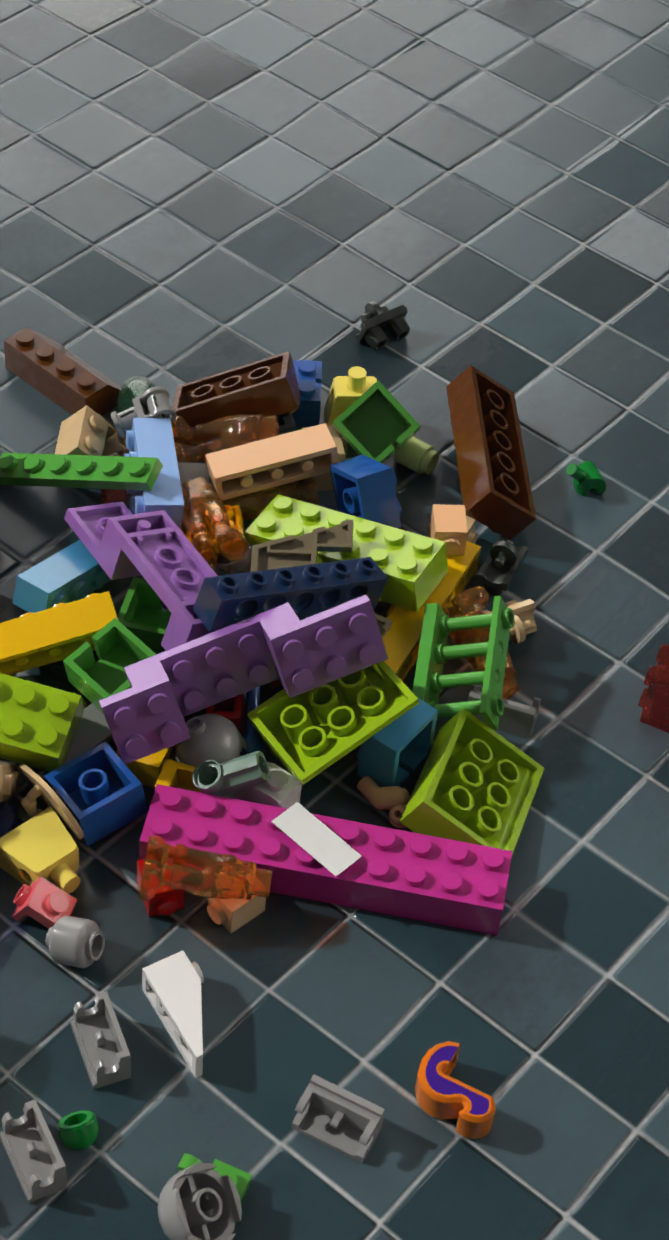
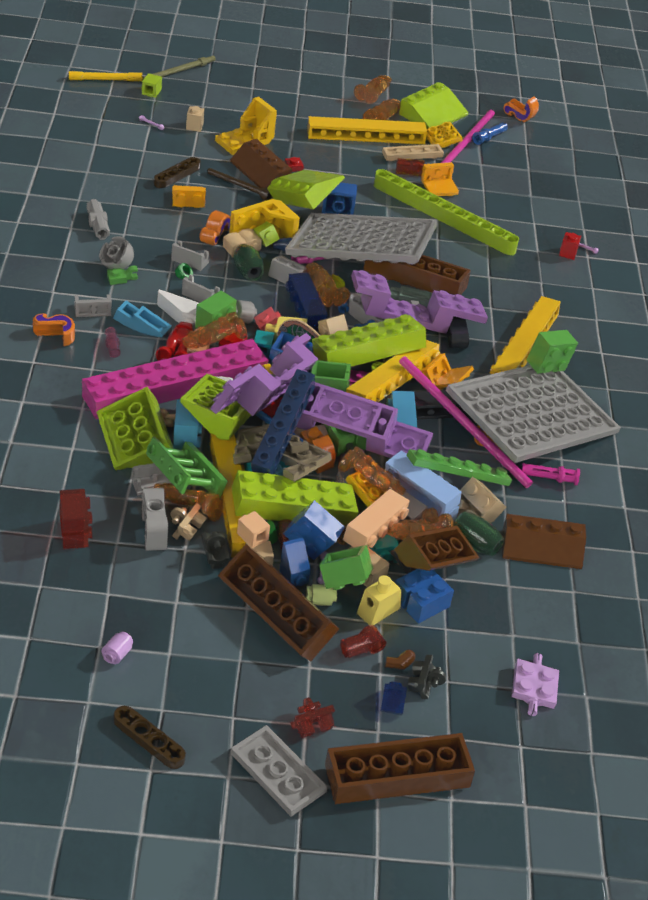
camera: 140 degrees right, 5 degrees down
light grey connector [111,386,177,438] -> none
sand green piece [192,750,270,798] -> none
white sticker [271,802,362,876] -> none
green piece [566,461,606,497] -> none
none -> clear pink pin [105,327,121,358]
none -> dark azure slope [113,300,172,337]
none -> light grey beam [142,488,168,551]
none -> red piece [156,321,193,361]
none -> bright green piece [195,291,237,343]
none -> light grey plate [230,725,327,816]
none -> teal brick [254,330,274,359]
none -> blue slope [279,538,310,587]
none -> clear red hips [290,697,335,738]
none -> reddish brown brick [325,733,475,804]
none -> clear red piece [340,625,387,658]
none -> clear blue bracket [380,682,407,715]
none -> reddish brown arm [385,649,416,669]
none -> lavender plate [512,653,559,716]

